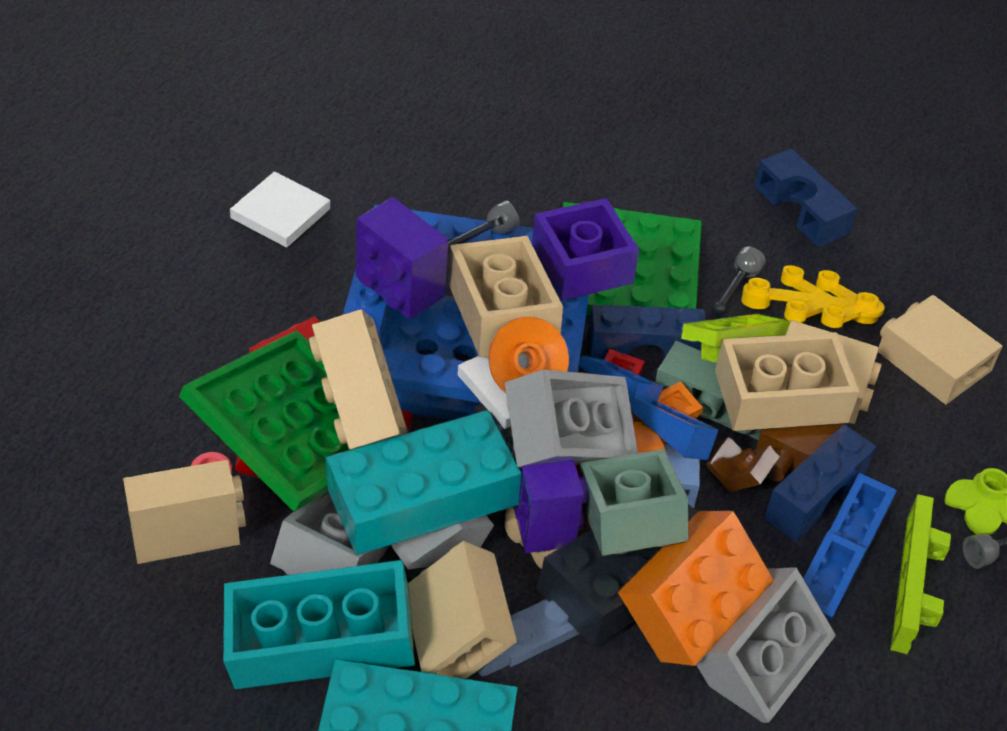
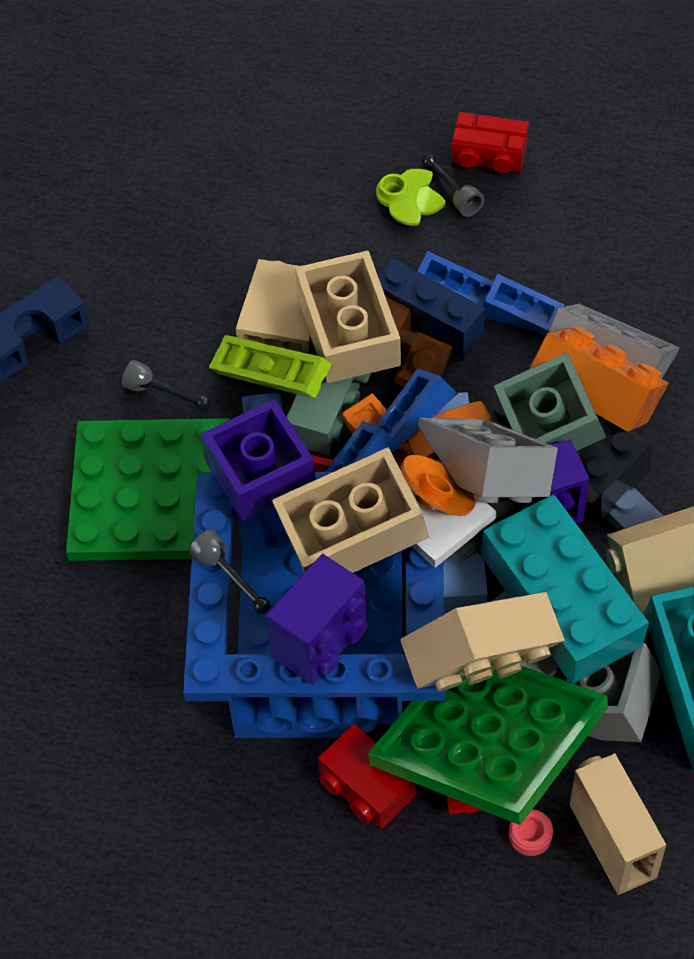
camera: 90 degrees left, 10 degrees up
white tile [230,172,330,247] -> none
yellow plant [741,265,885,328] -> none
tan brick [878,295,1002,405] -> none
lime hinge [890,494,951,654] -> none

